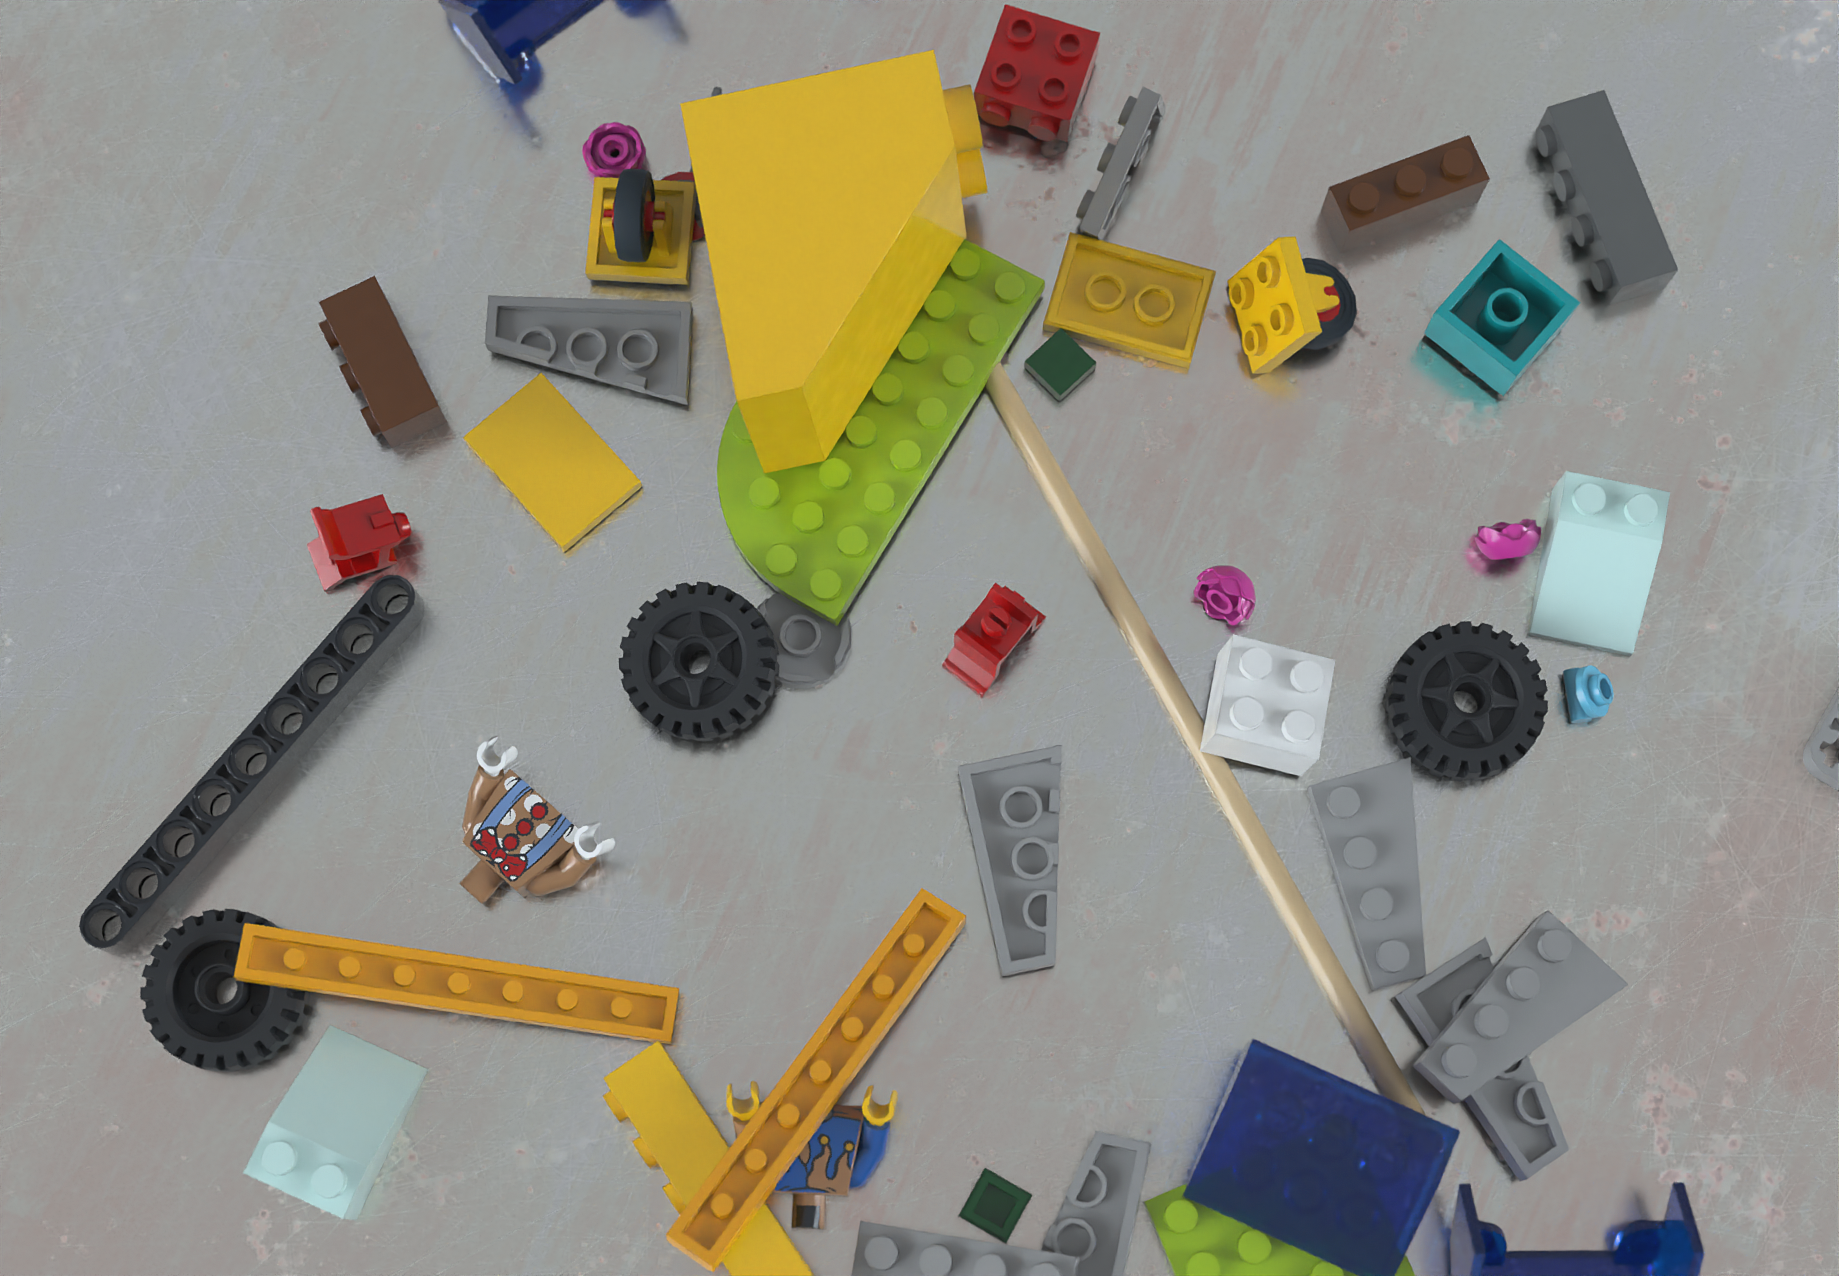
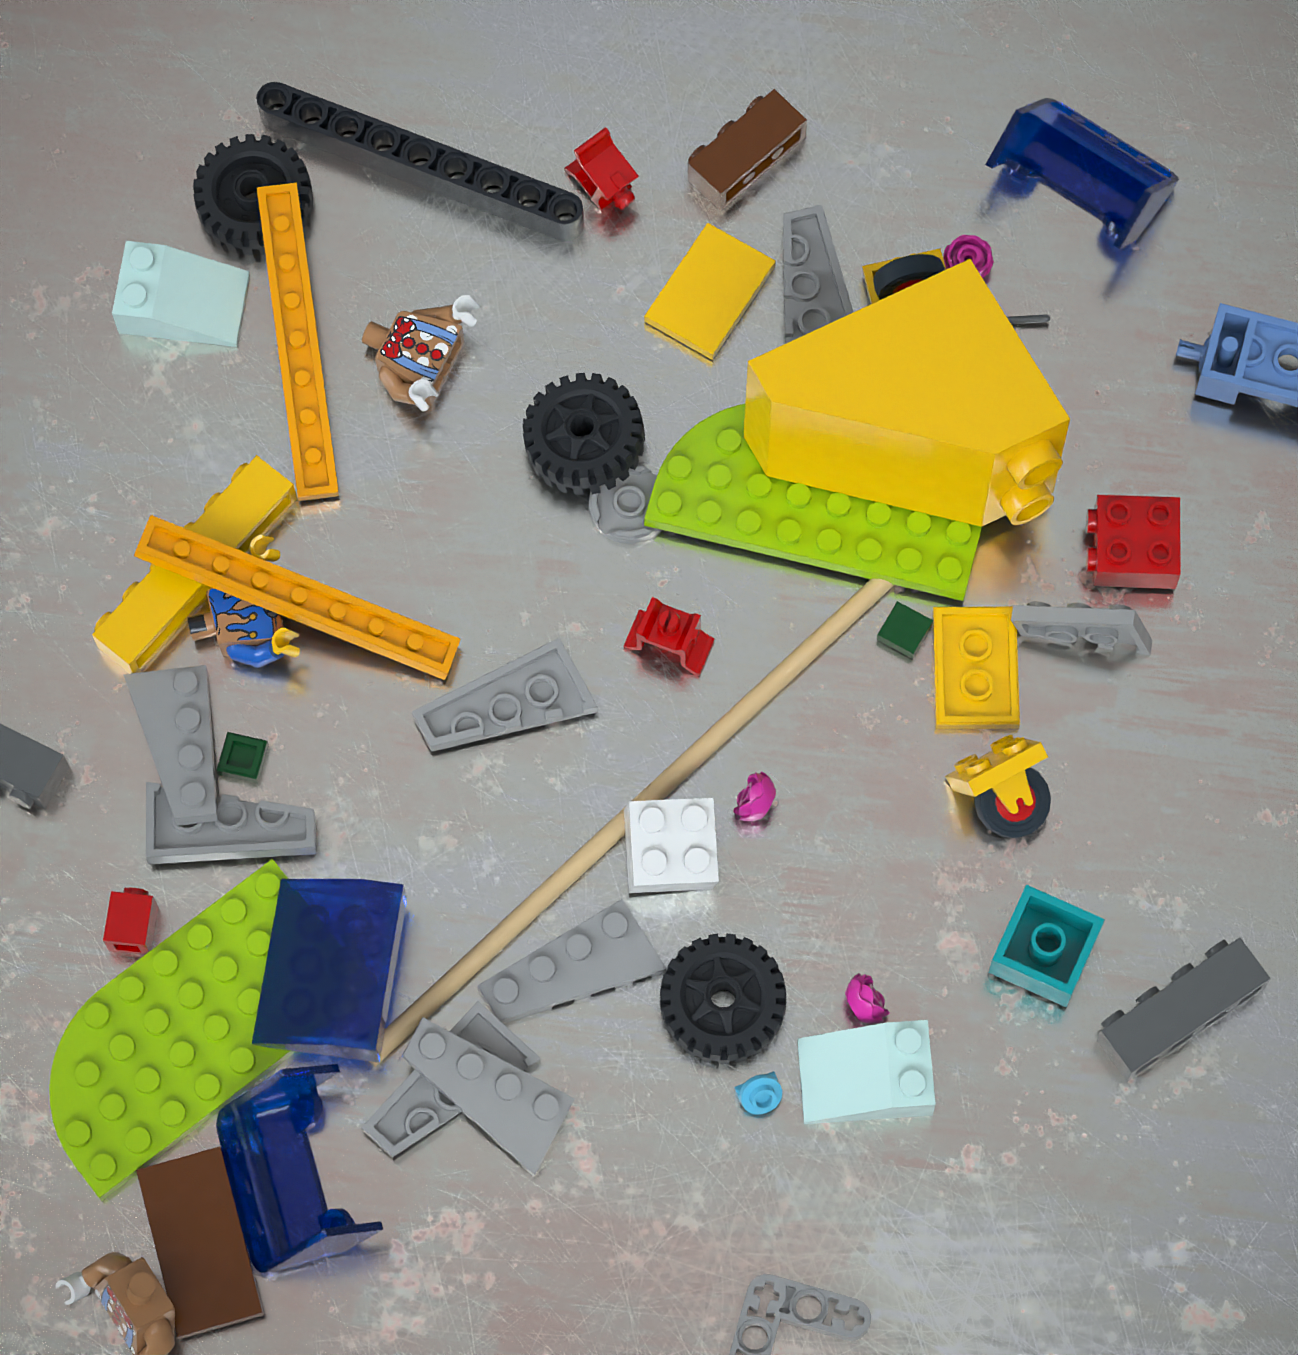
camera: 75 degrees right, 5 degrees down
reddish brown brick [1321,135,1490,254] -> none

